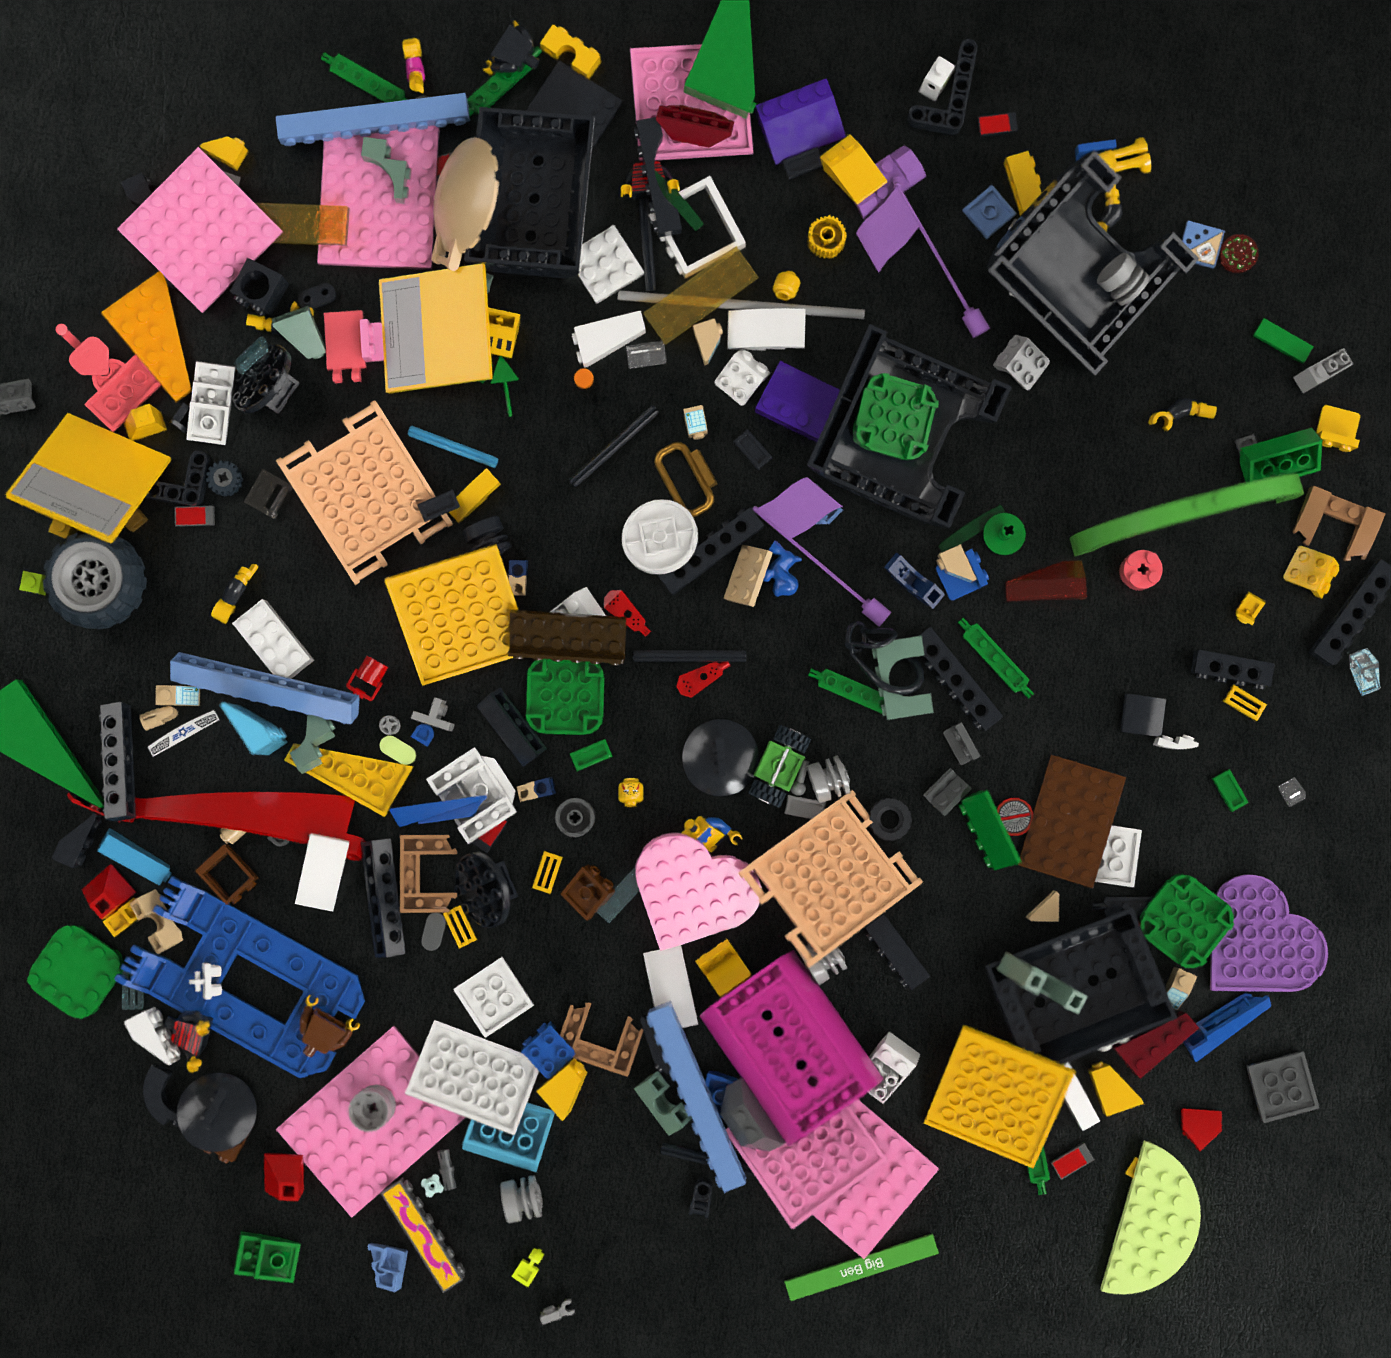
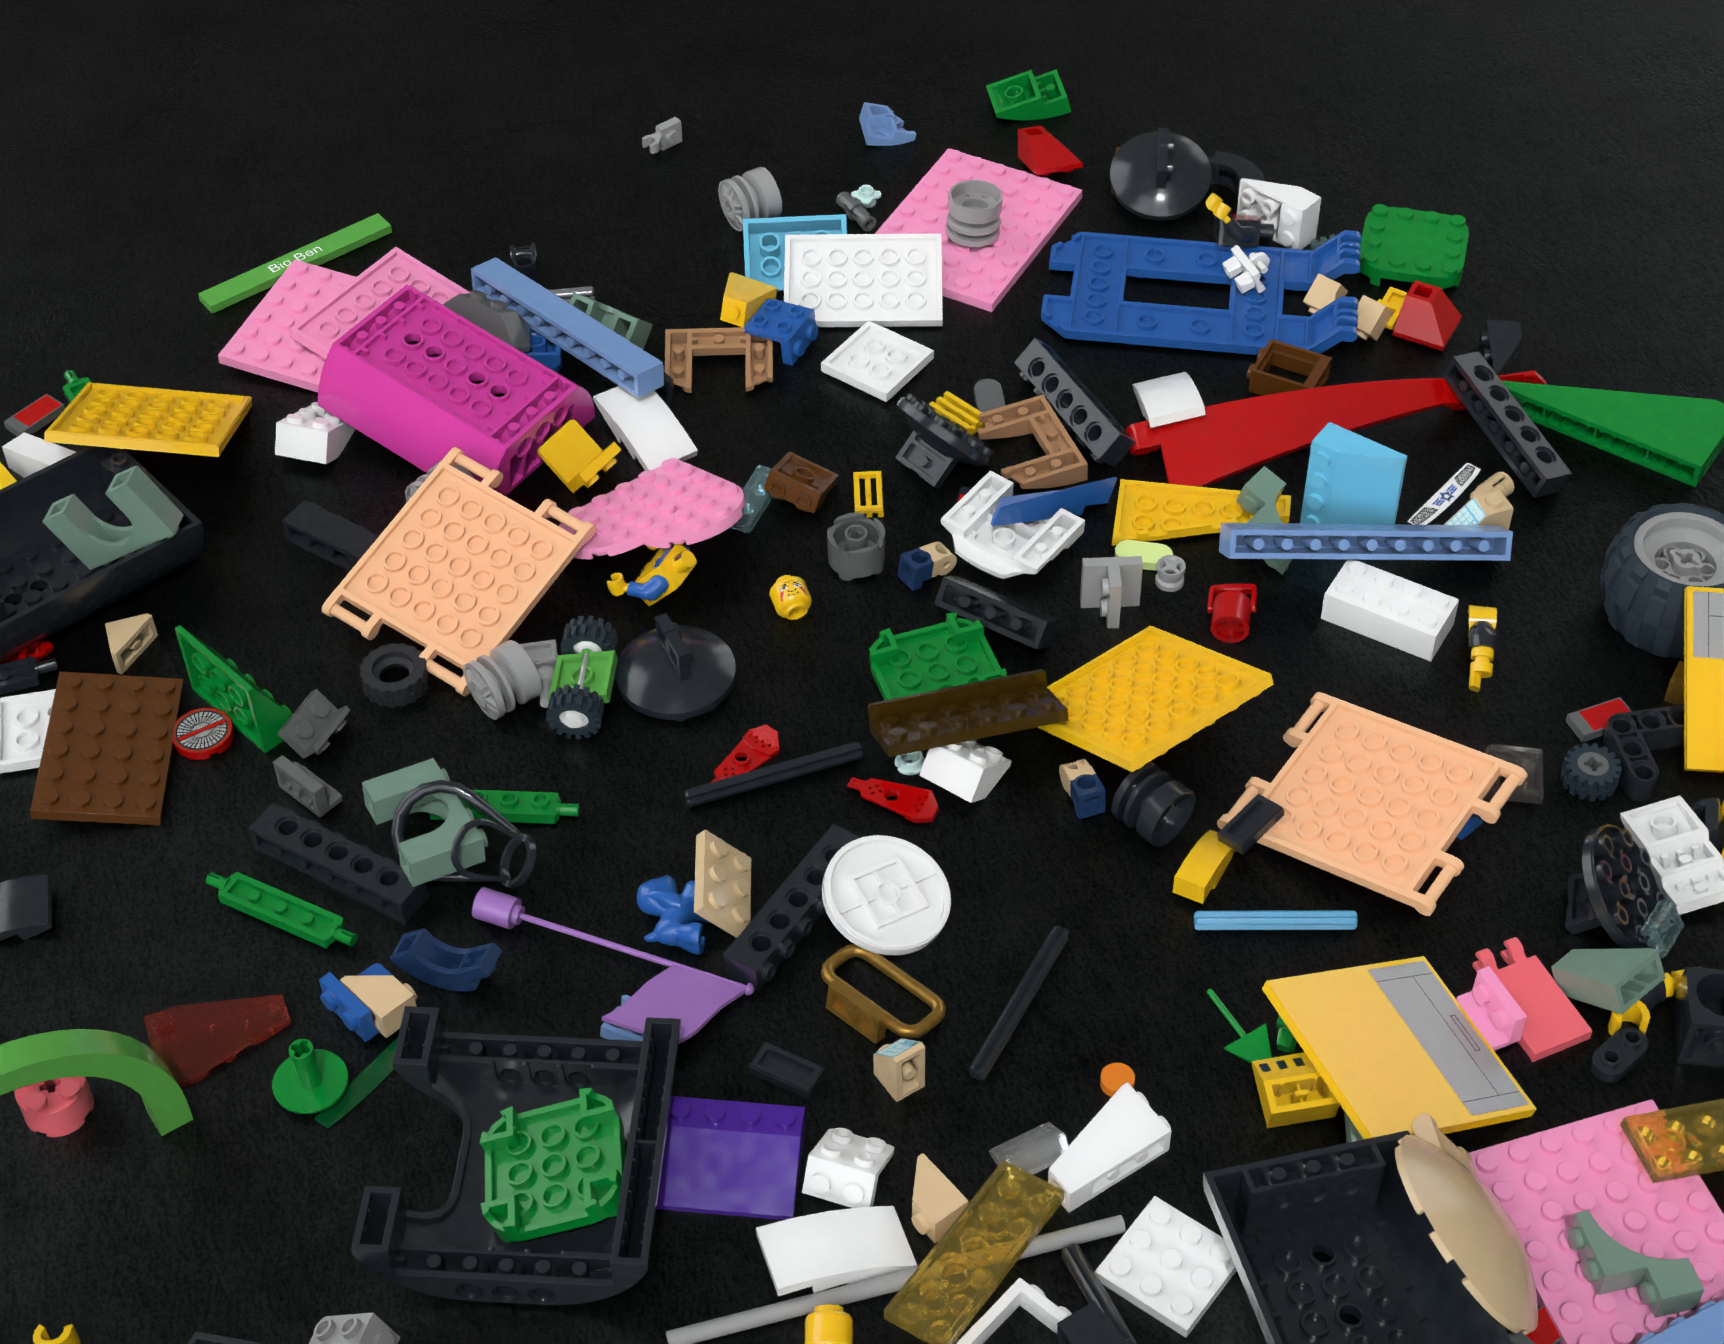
camera: 160 degrees right, 40 degrees down
dark azure slope [98,828,171,886] -> none
reddish brown torso [300,995,360,1057] -> none
brick [380,1177,465,1293] -> none
neon yellow plate [512,1248,544,1287] -> none
green tile [570,739,613,771] -> none

